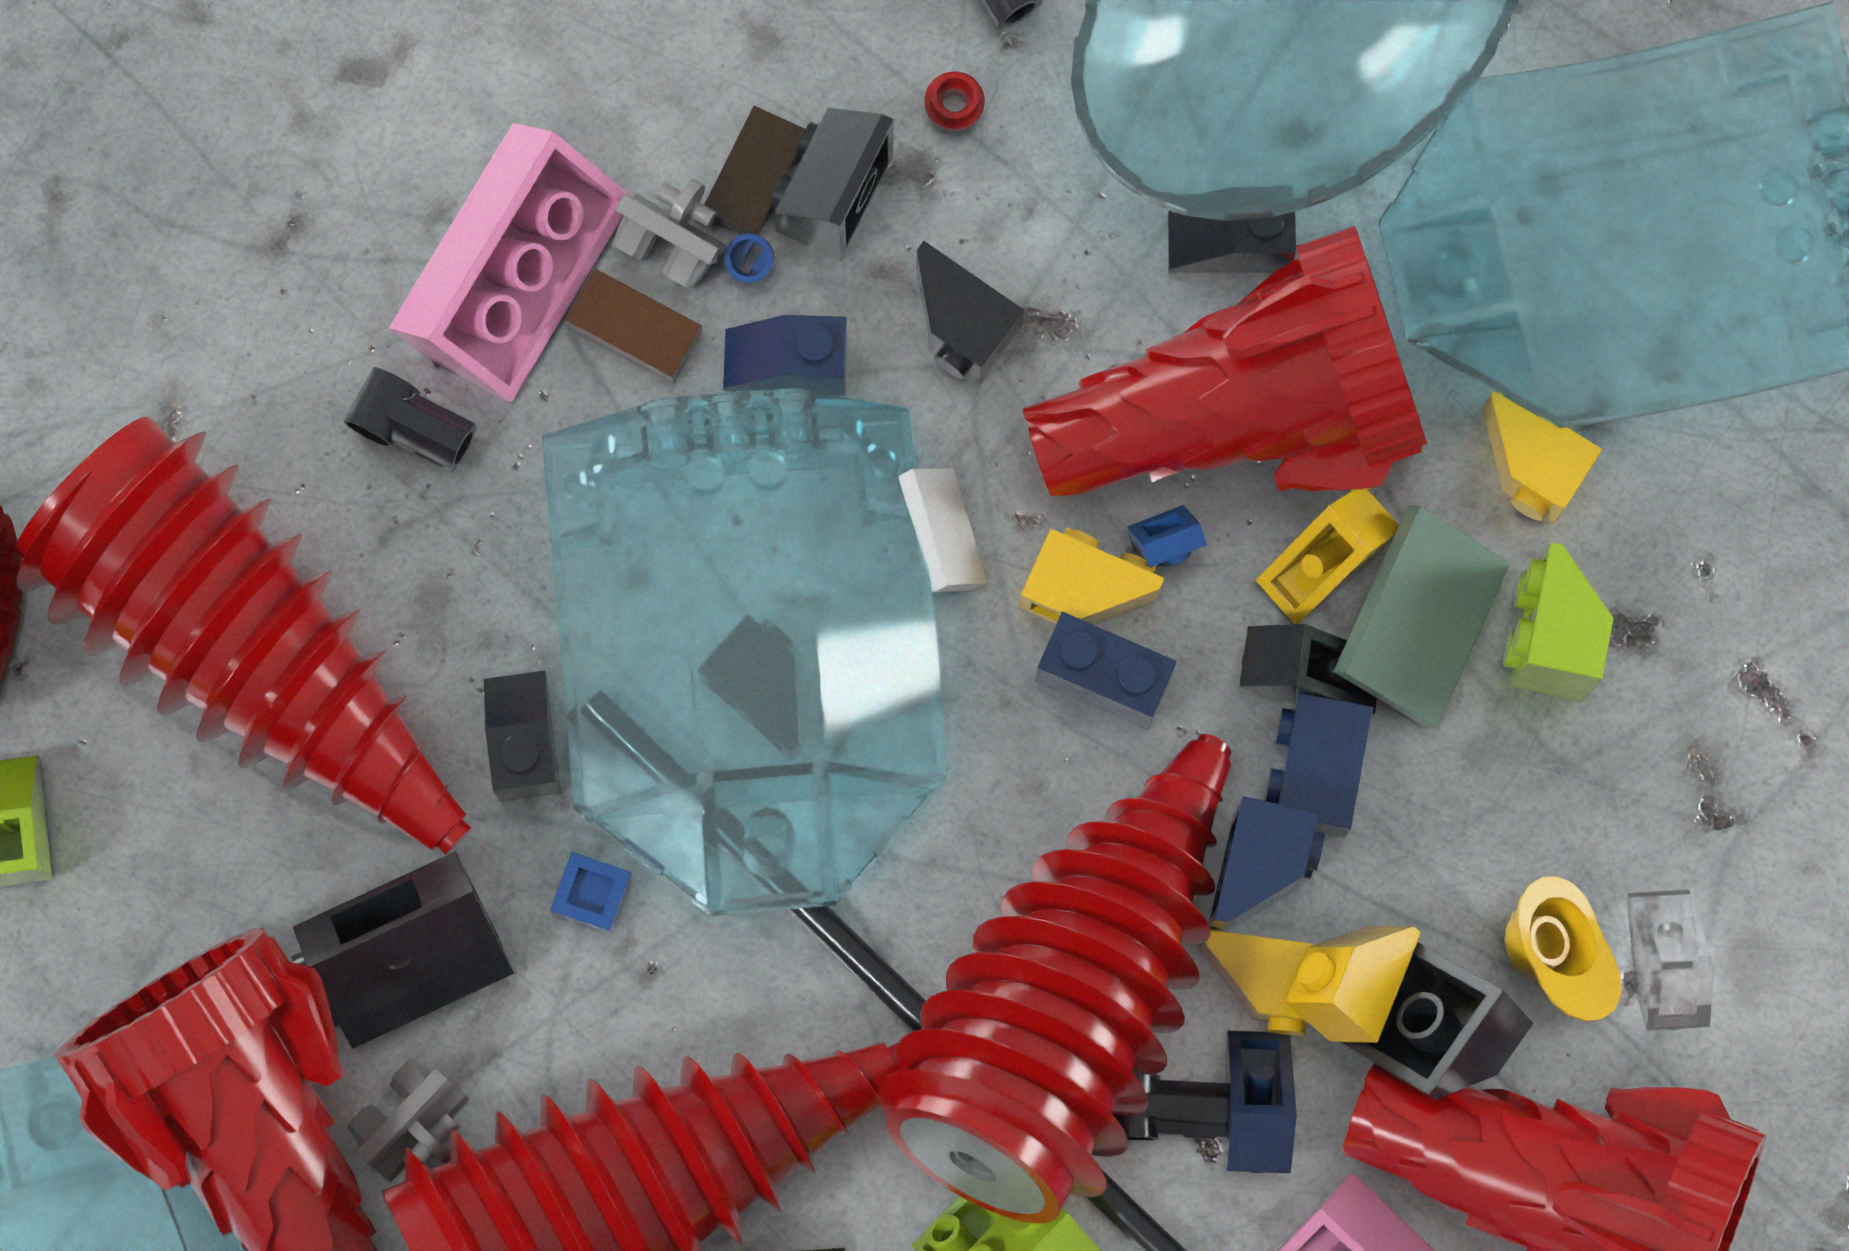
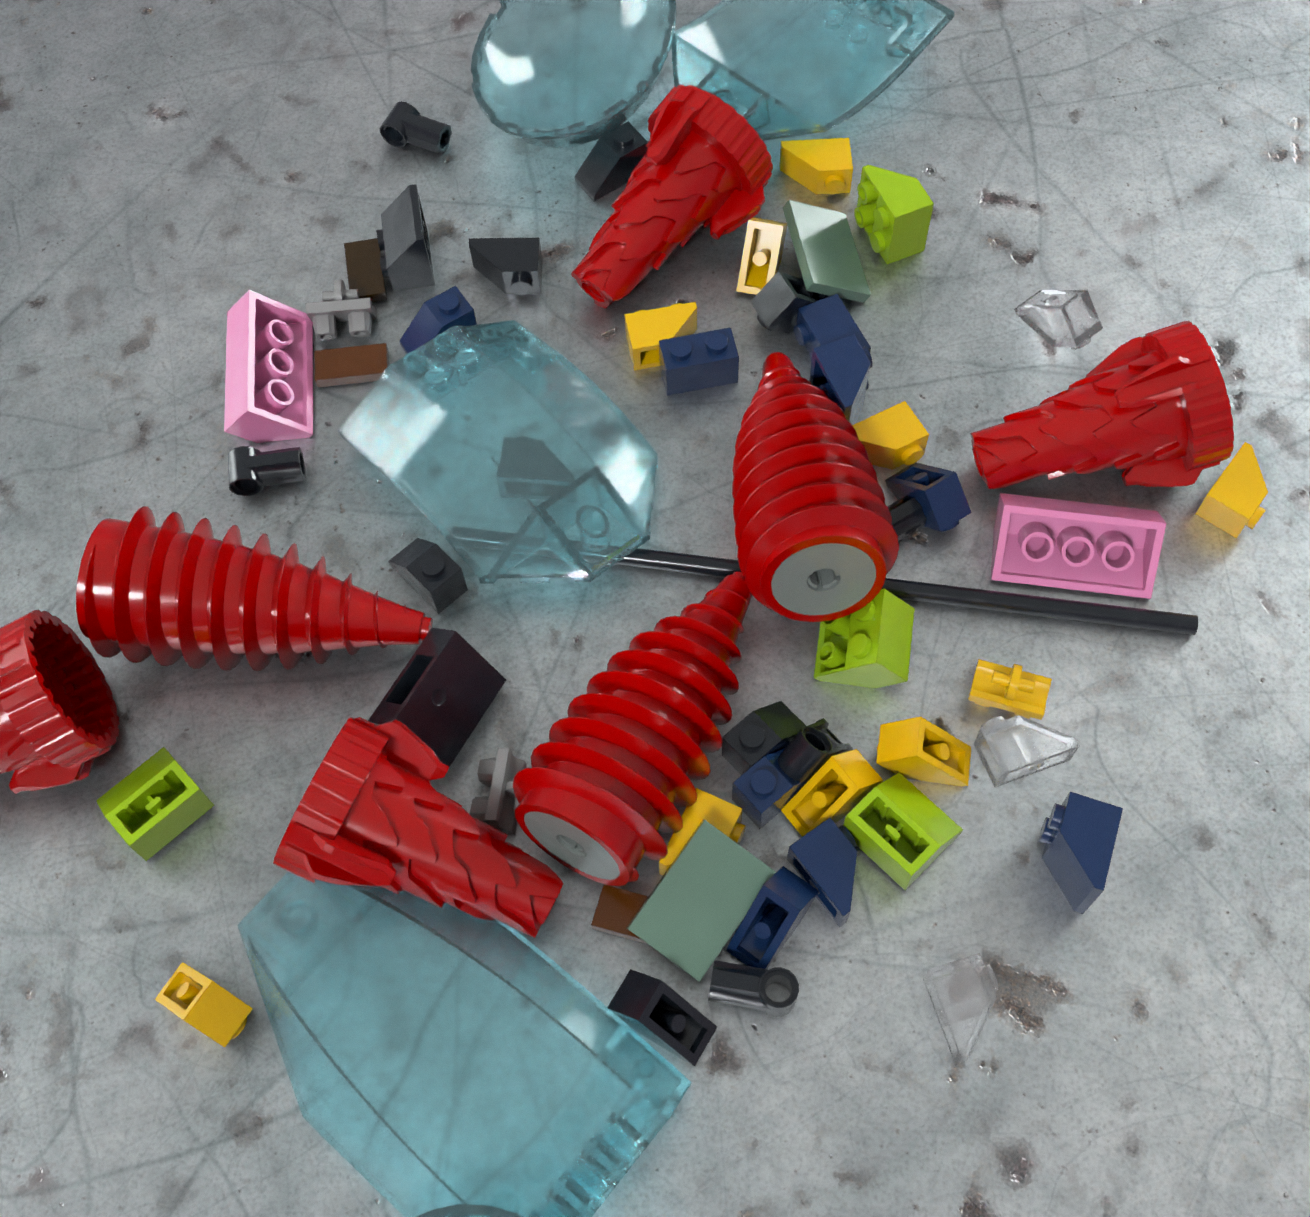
camera: 30 degrees left, 15 degrees down
blue plate [550,851,632,934] -> none
blue hinge [724,234,775,283] -> none
white tile [898,468,988,592] -> none
red plate [924,71,985,132] -> none
blue plate [1127,505,1207,567] -> none
yellow slope [1285,926,1421,1043] -> none
black slope [1340,942,1534,1100] -> none
yellow piece [1504,876,1622,1022] -> none

